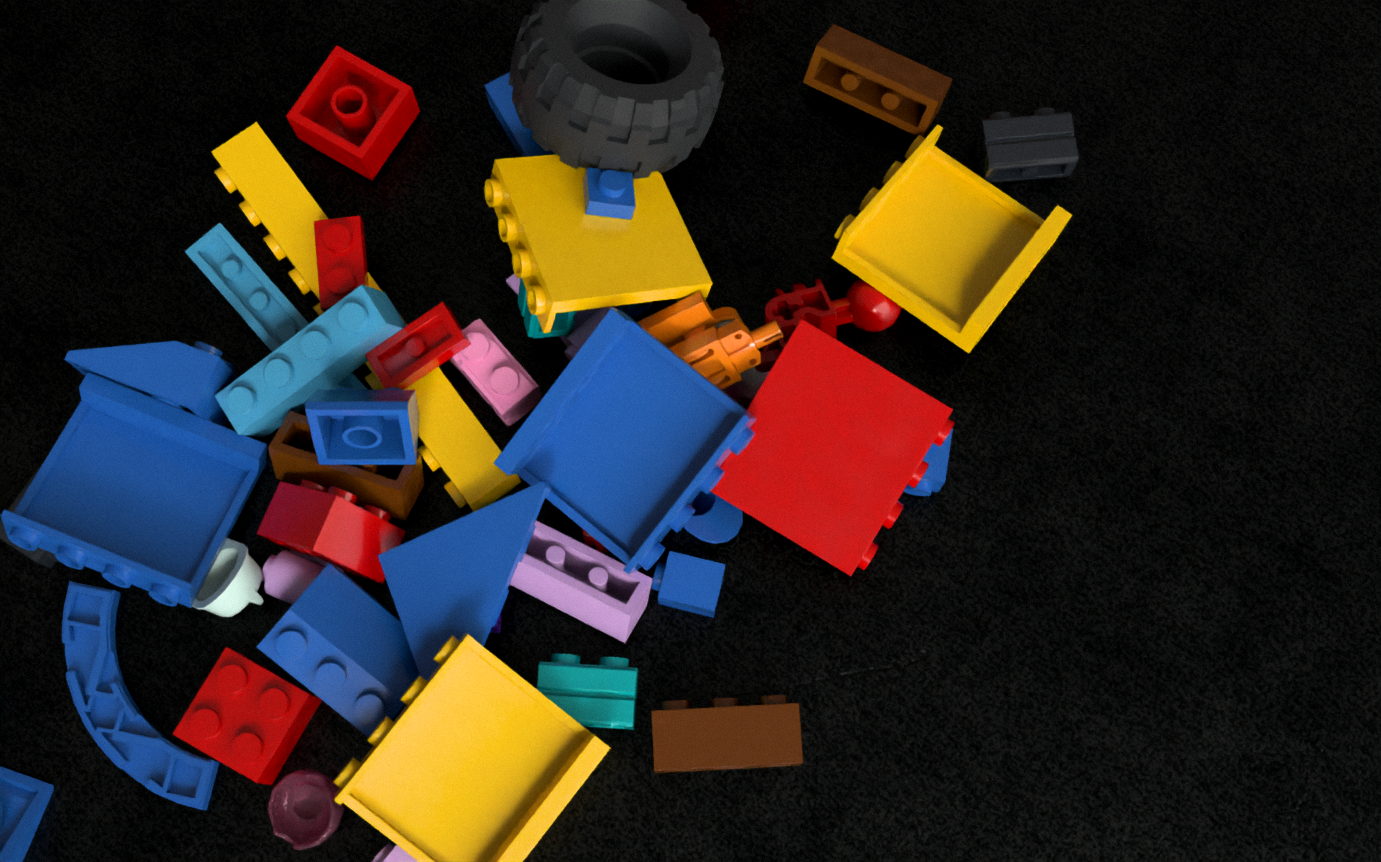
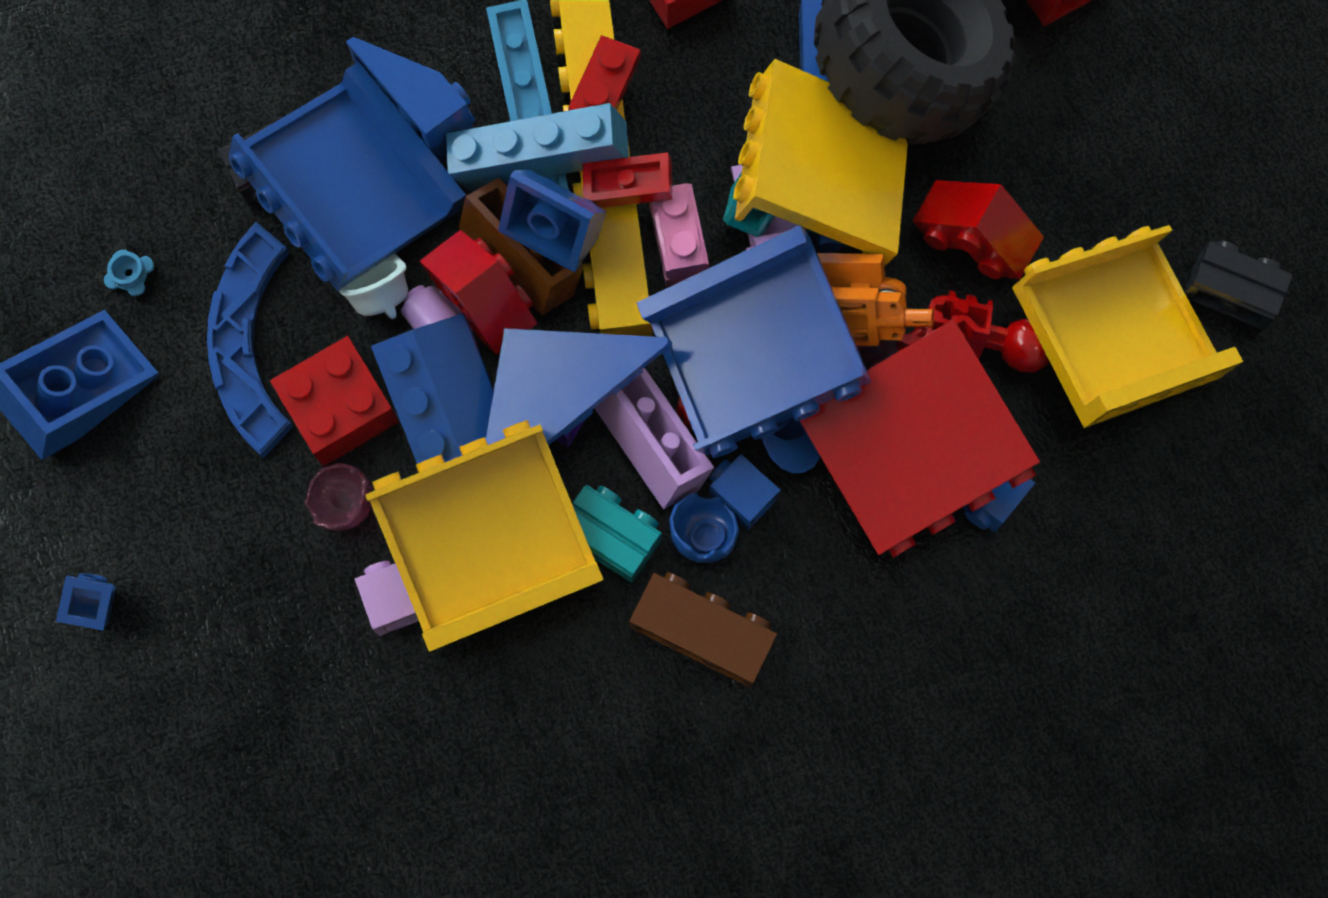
camera: 30 degrees right, 0 degrees up
blue plate [583,167,636,220] -> none
reddish brown brick [803,24,953,137] -> none
none -> blue hair [669,493,739,563]
none -> red brick [912,180,1044,279]

